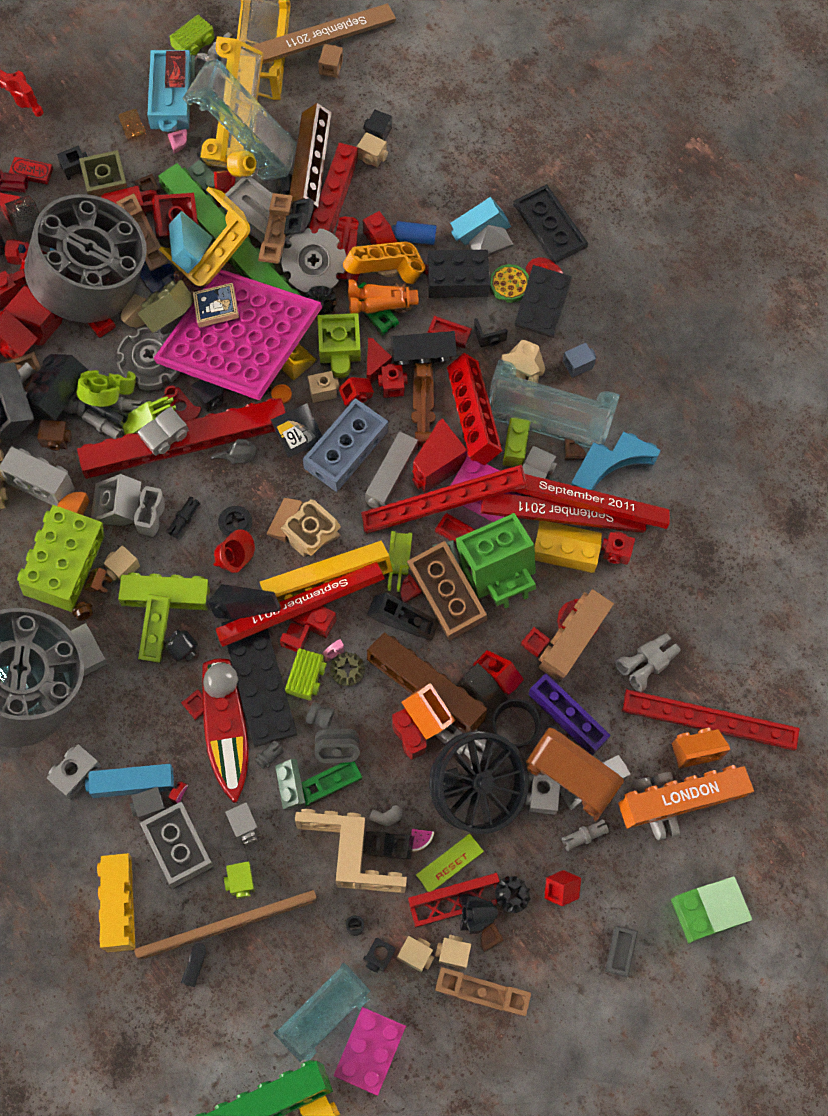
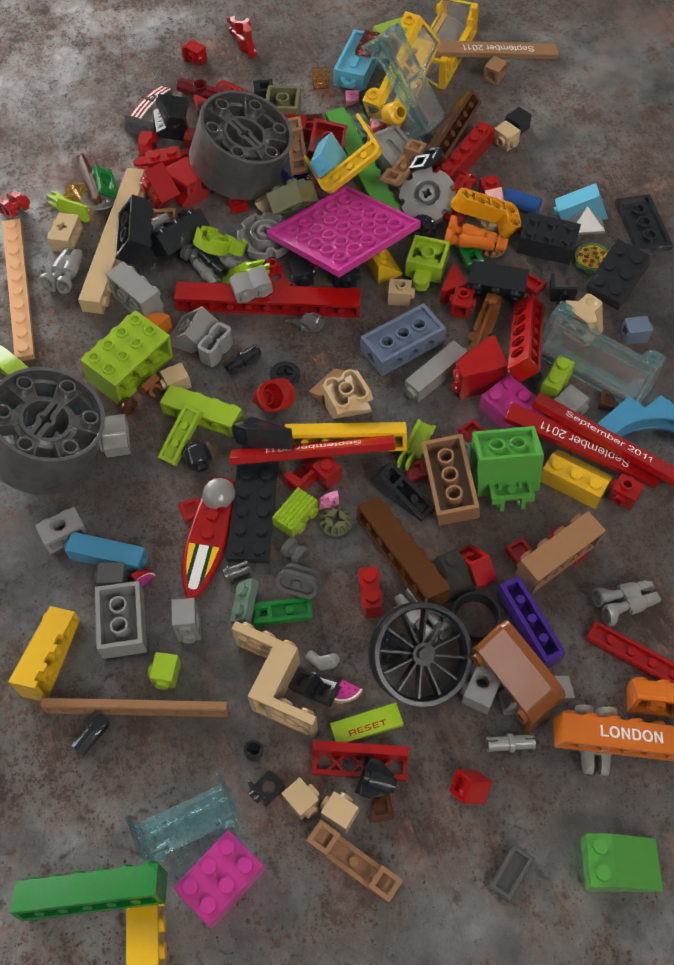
camera: 25 degrees right, 10 degrees down
reddish brown brick [37,420,72,451] -> none
tile [193,283,239,328] -> none
slope [270,404,322,458] -> none
orange piece [271,384,292,404] -> none
red brick [338,377,374,406] -> none
red tile [361,465,527,534] -> none
orange brick [401,683,455,740] -> none
black gear [495,876,531,913] -> none

